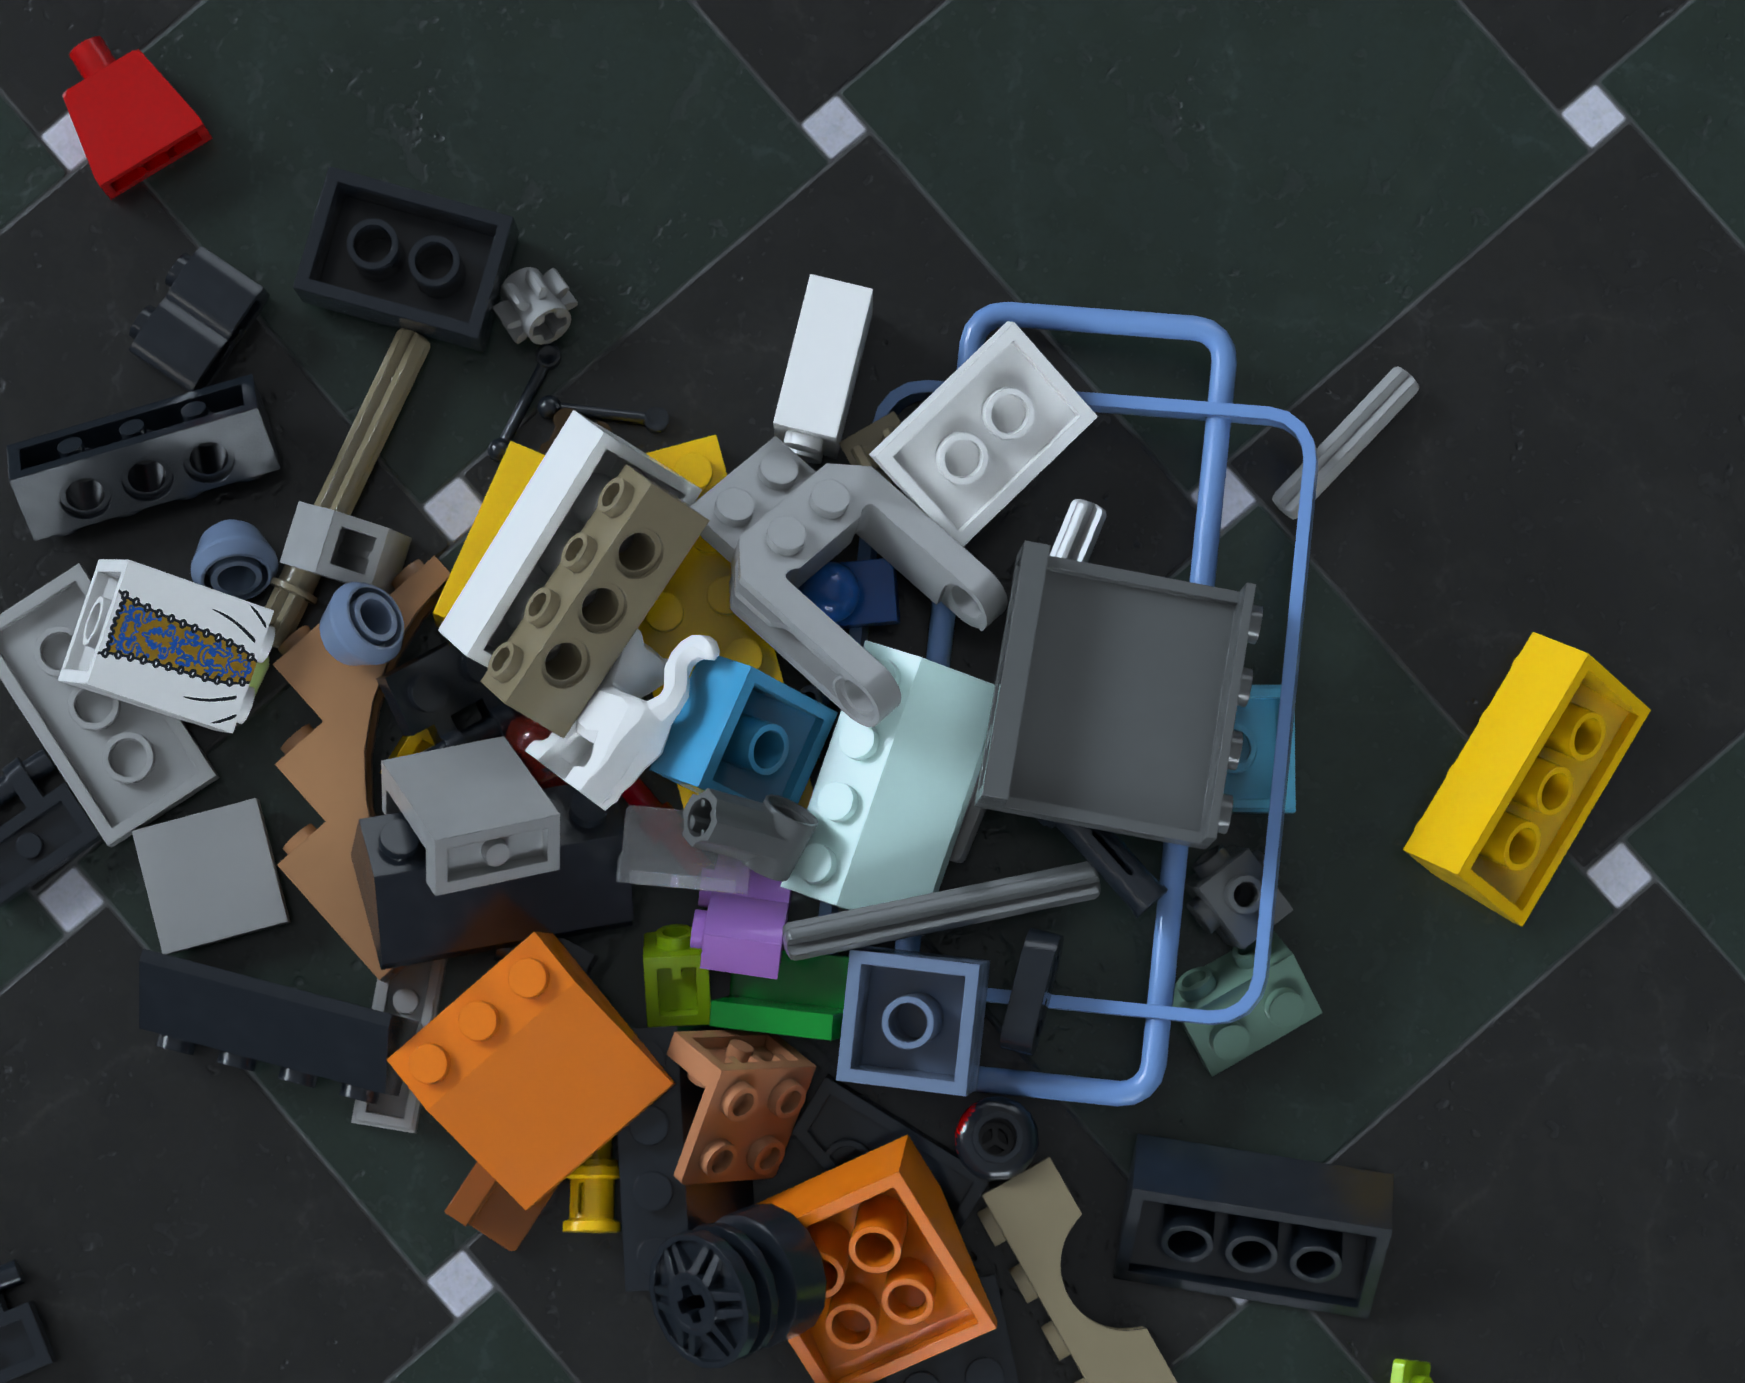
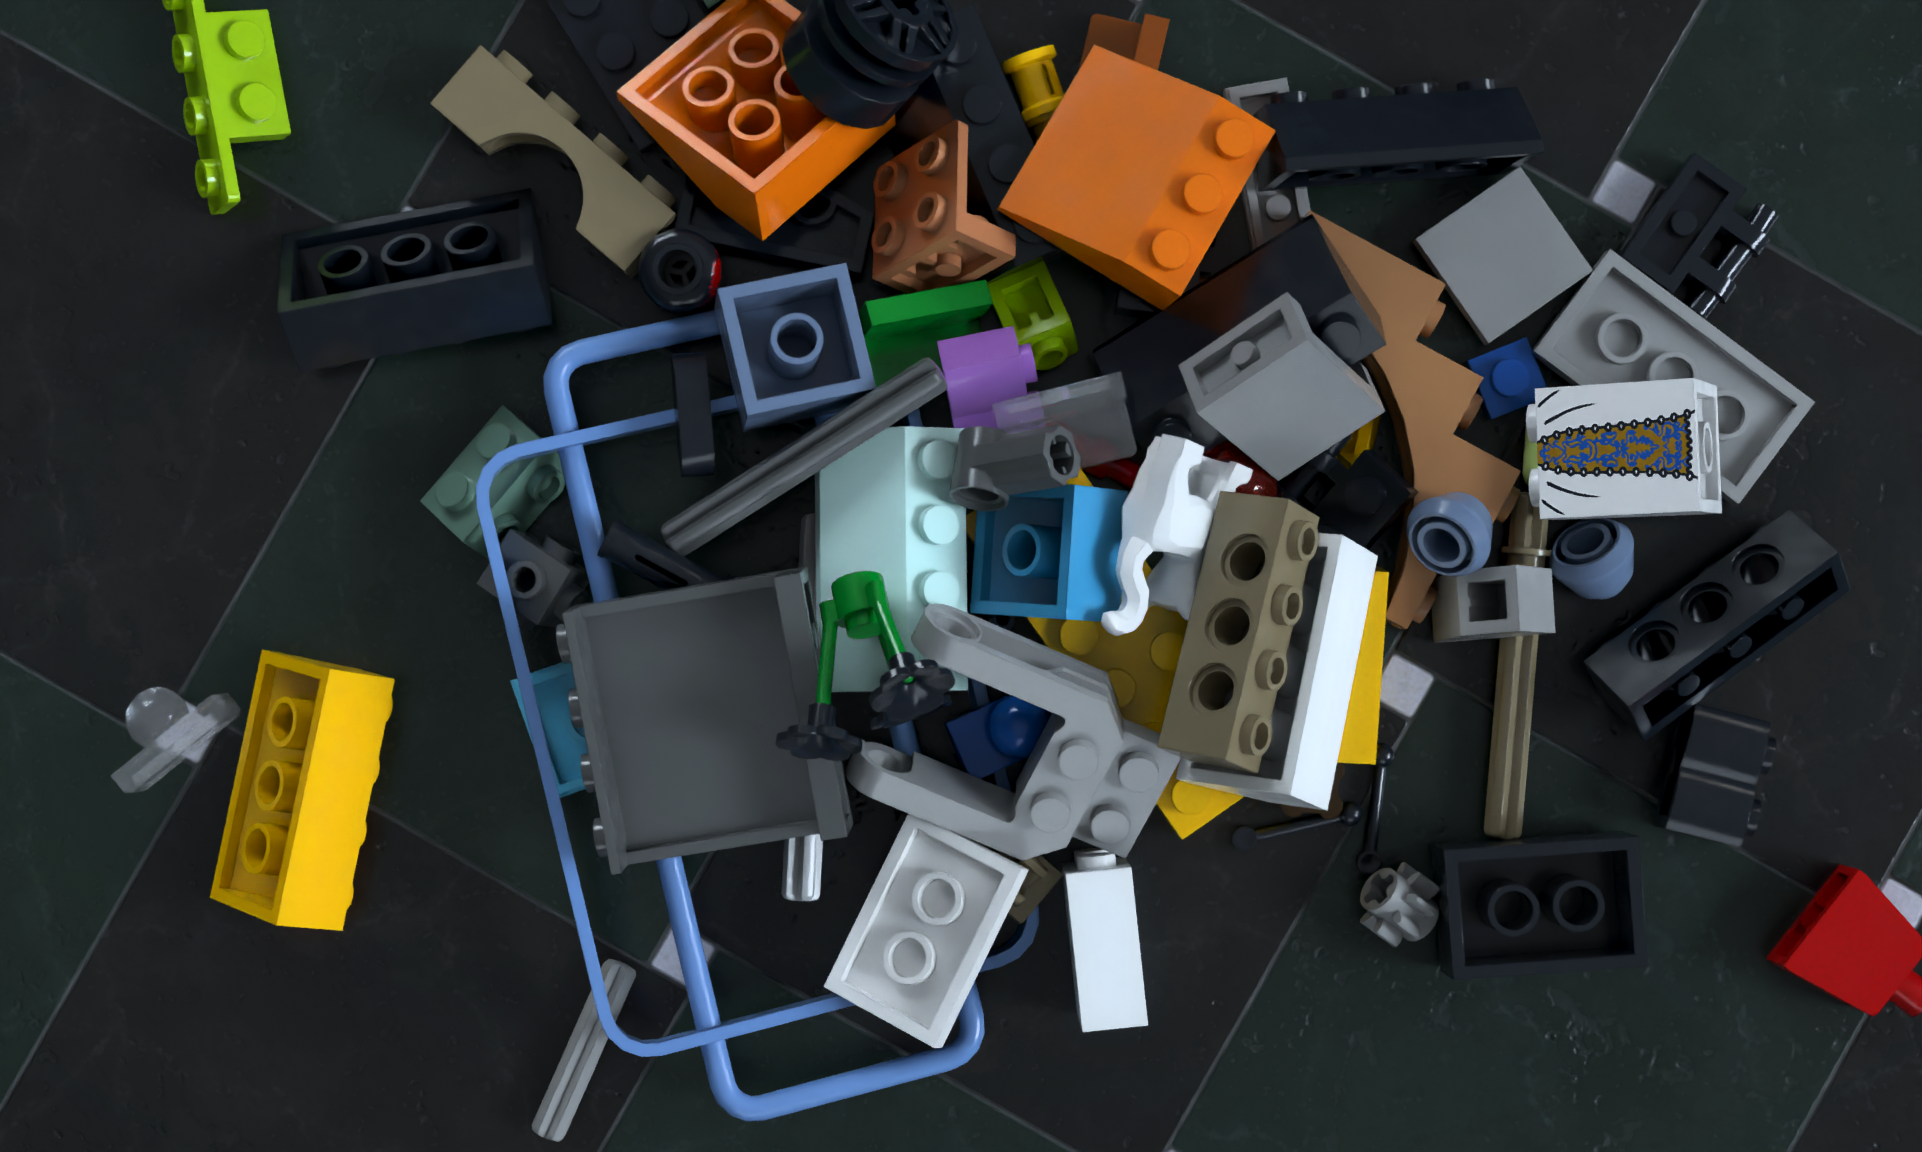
camera: 160 degrees right, 5 degrees up
none -> clear tile [111,687,241,793]
none -> plant [775,571,955,761]
none -> blue plate [1463,337,1547,421]

